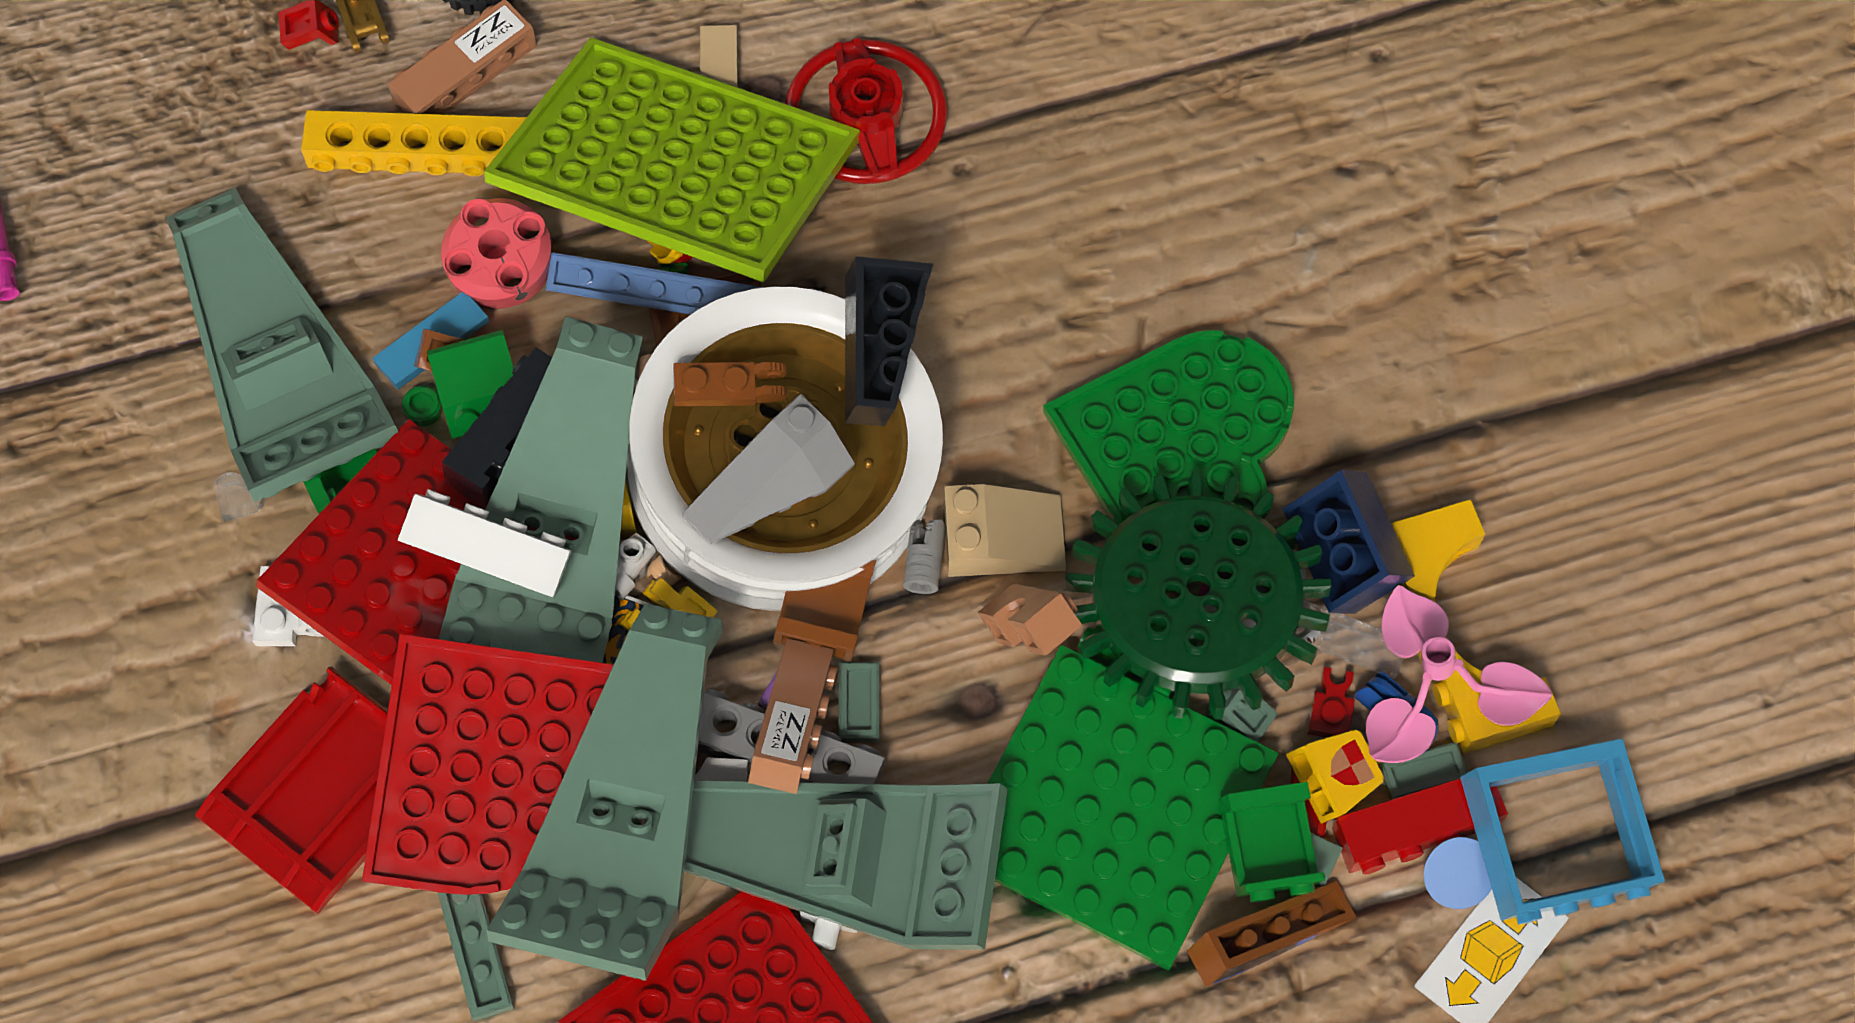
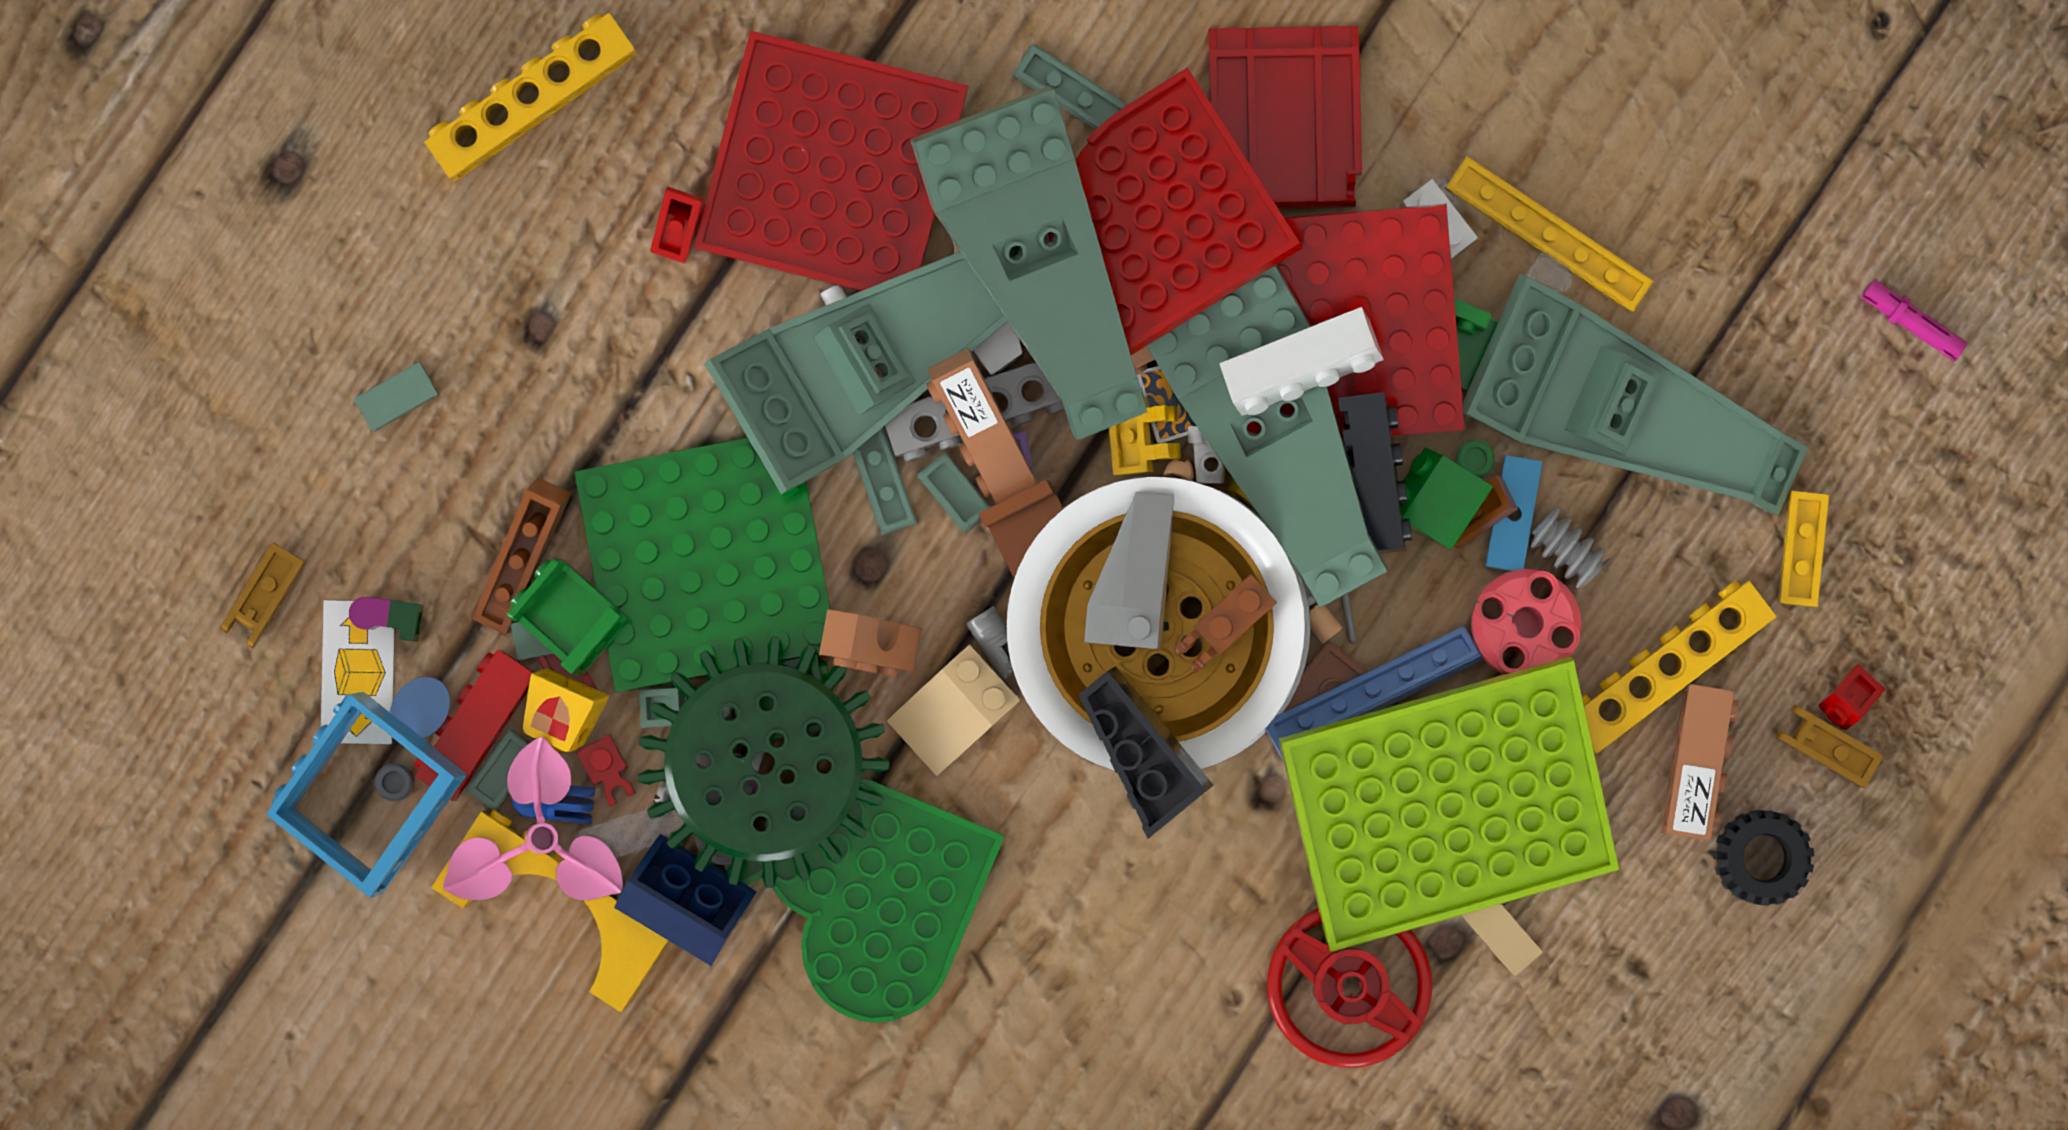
camera: 145 degrees right, 20 degrees up
none -> leg [349,597,424,642]
none -> dark grey tile [375,764,414,801]
none -> sand green tile [853,427,917,536]
none -> yellow tile [1445,156,1654,313]
none -> light grey piece [1530,506,1611,590]
none -> yellow plate [1778,491,1829,607]

